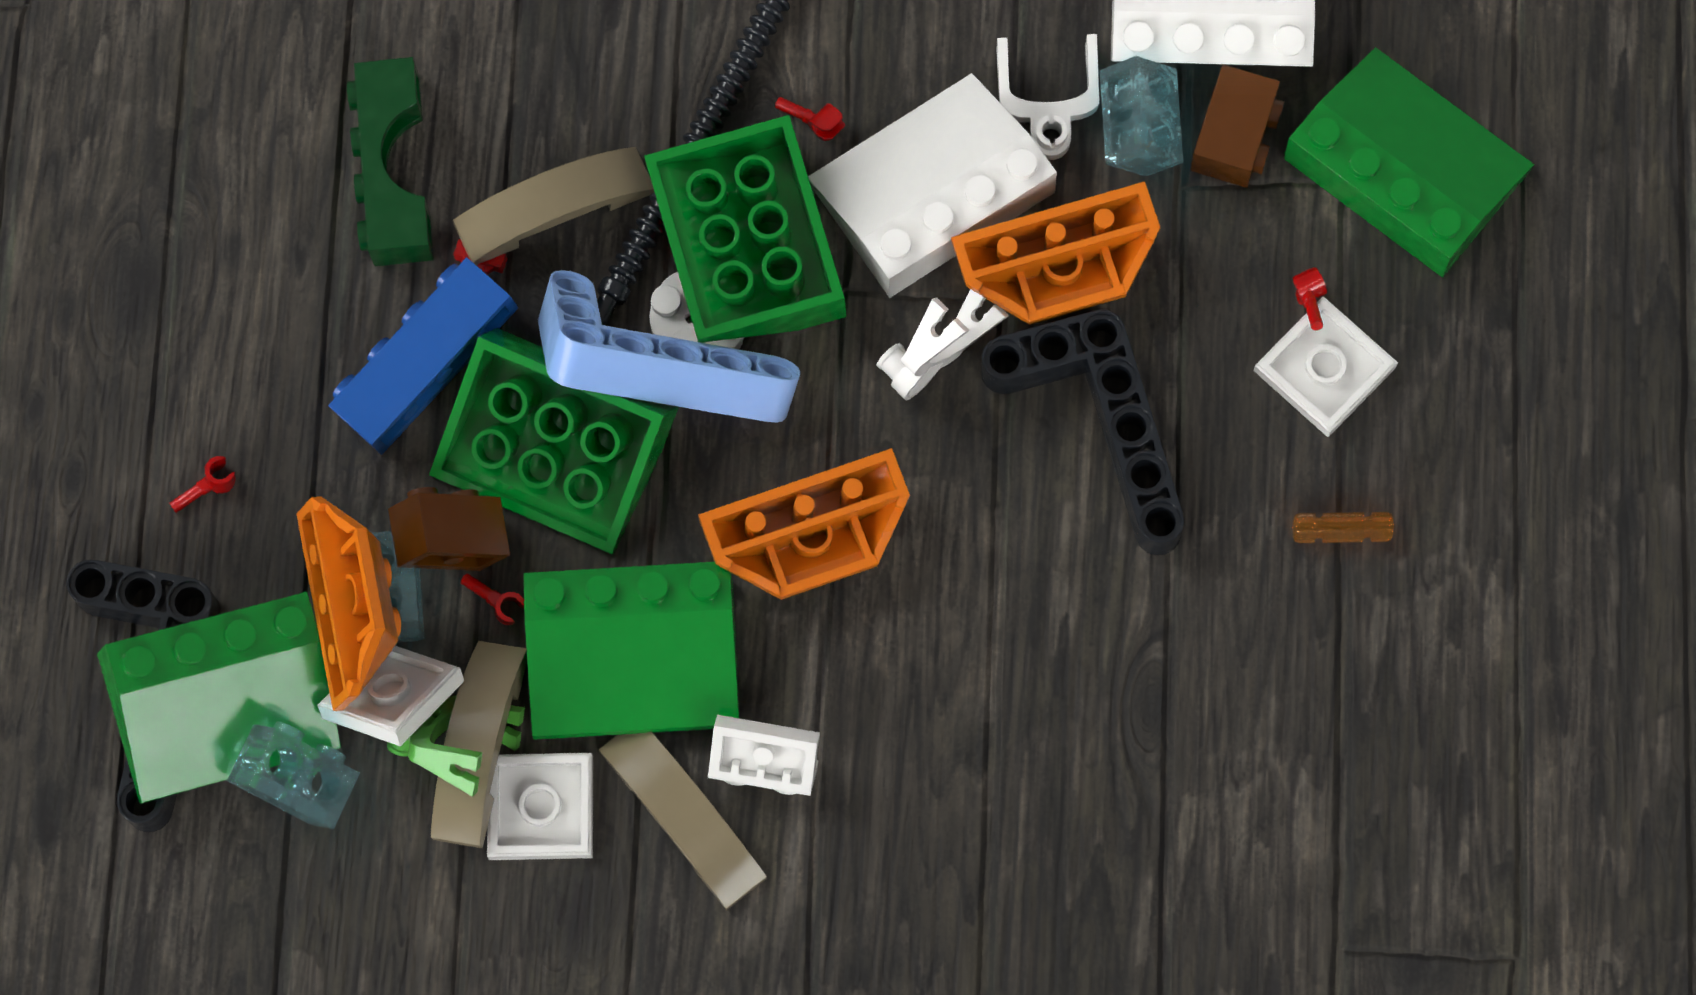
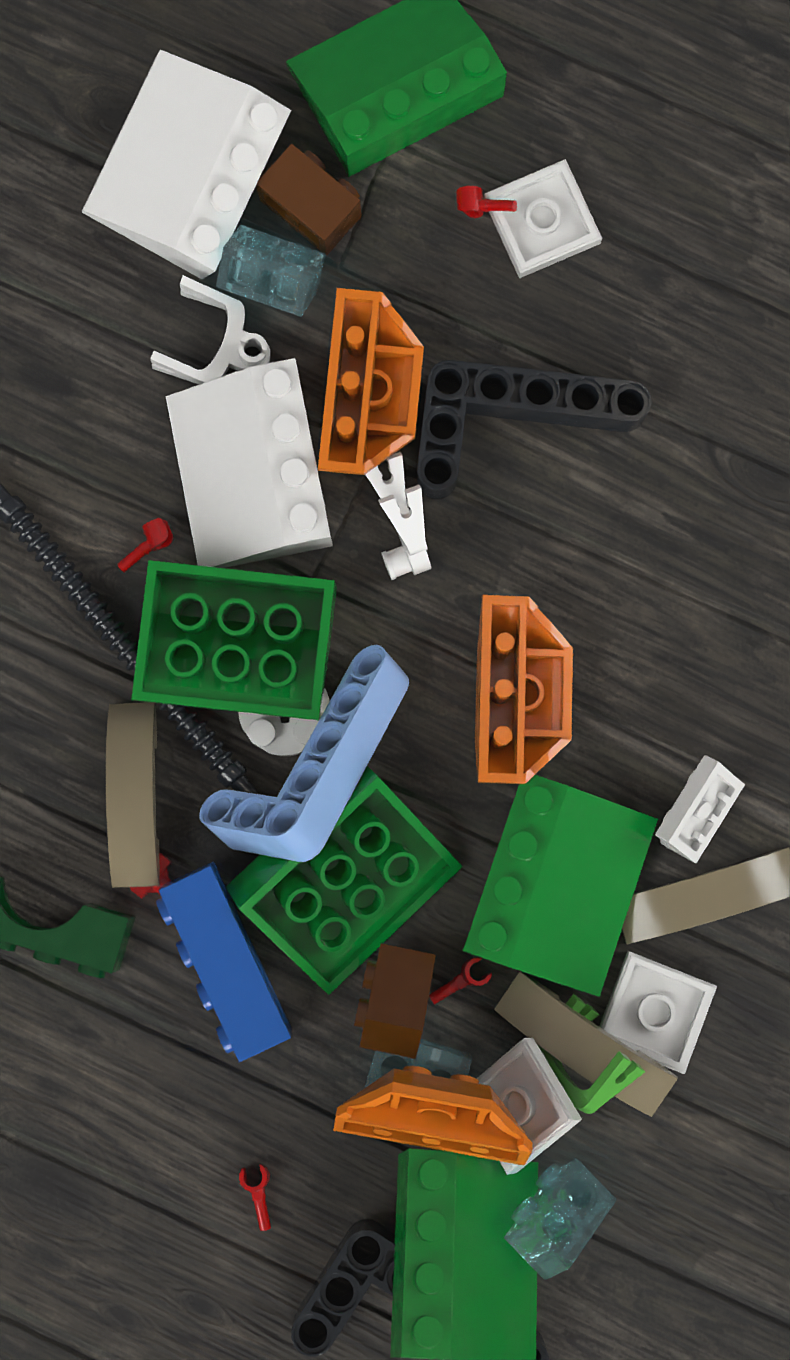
camera: 70 degrees left, 10 degrees up
clear orange axle [1292,512,1394,543] -> none

